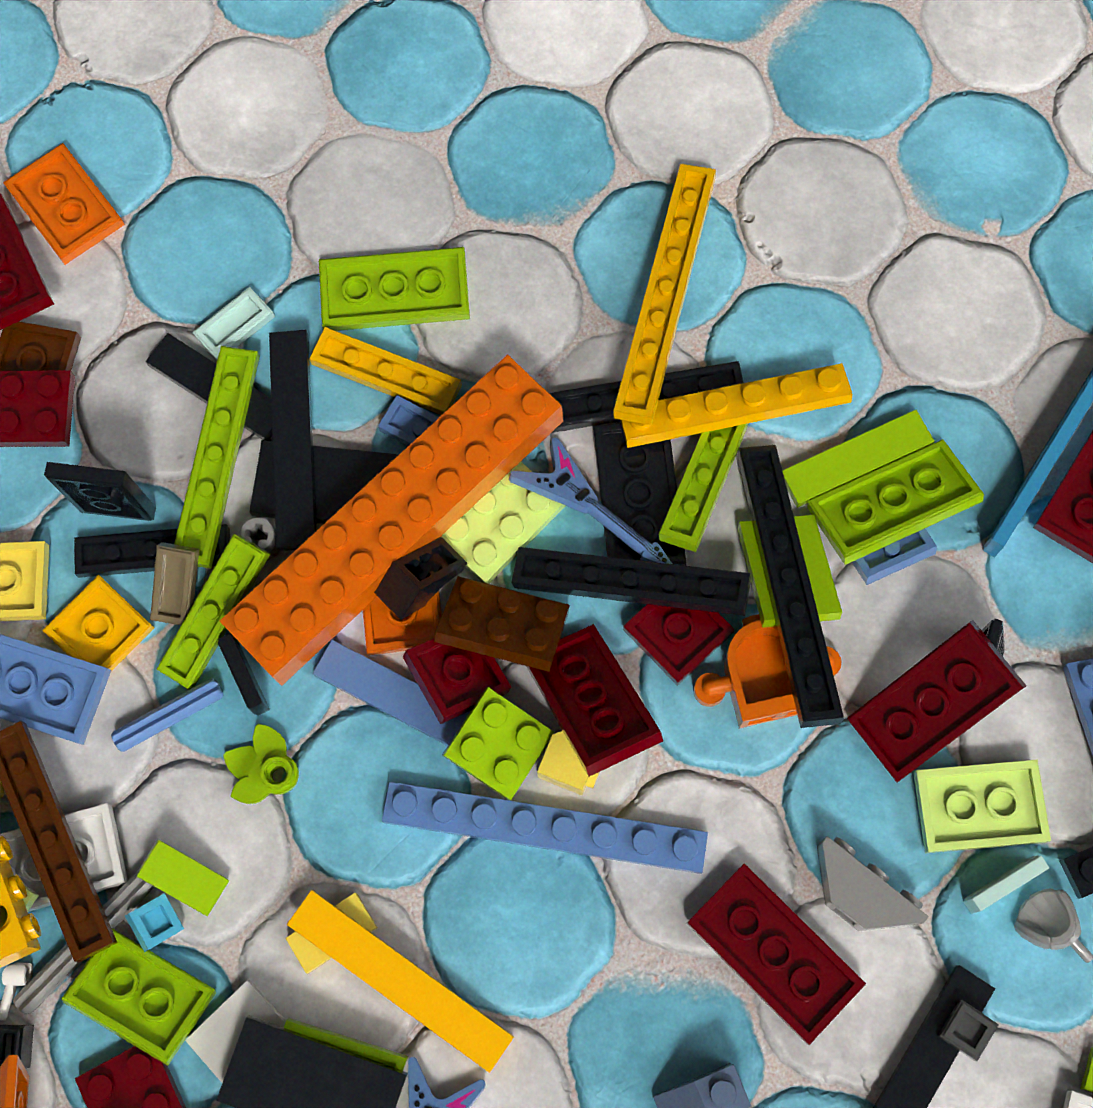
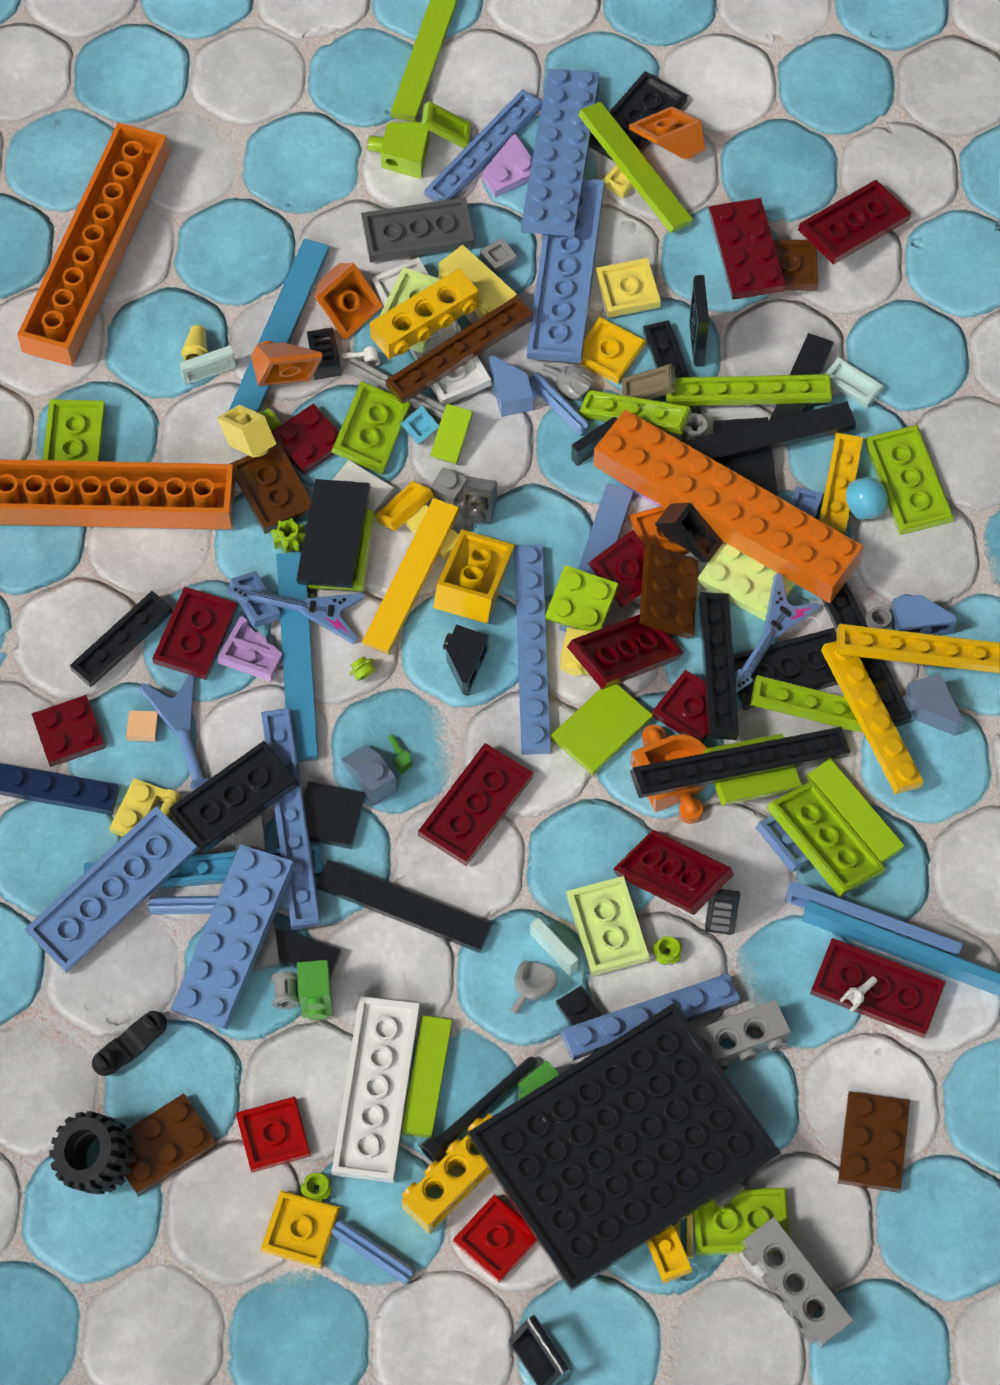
camera: 75 degrees right, 10 degrees down
orange tile [3,143,125,265] -> none
lime plate [223,724,299,804] -> none
light grey slope [817,836,929,931] -> none
dark grey tile [938,1000,999,1061] -> none
none -> lime plate [349,656,377,681]
none -> yellow tile [374,481,434,532]
none -> bright green hand [388,735,413,774]
none -> light grey plate [430,467,467,504]
none -> yellow slope [433,529,515,624]
none -> black slope [443,624,489,696]
none -> flat silver slope [463,477,497,524]
none -> medium blue slope [489,356,537,417]
none -> light grey piece [542,364,595,400]
none -> lime tile [551,684,653,776]
none -> lime plate [653,936,682,965]
none -> medium blue tile [785,881,963,957]
none -> medium azure hair [846,477,888,520]
none -> light grey plate [865,606,894,630]
none -> medium blue slope [890,594,957,636]
none -> sand blue slope [903,673,964,736]

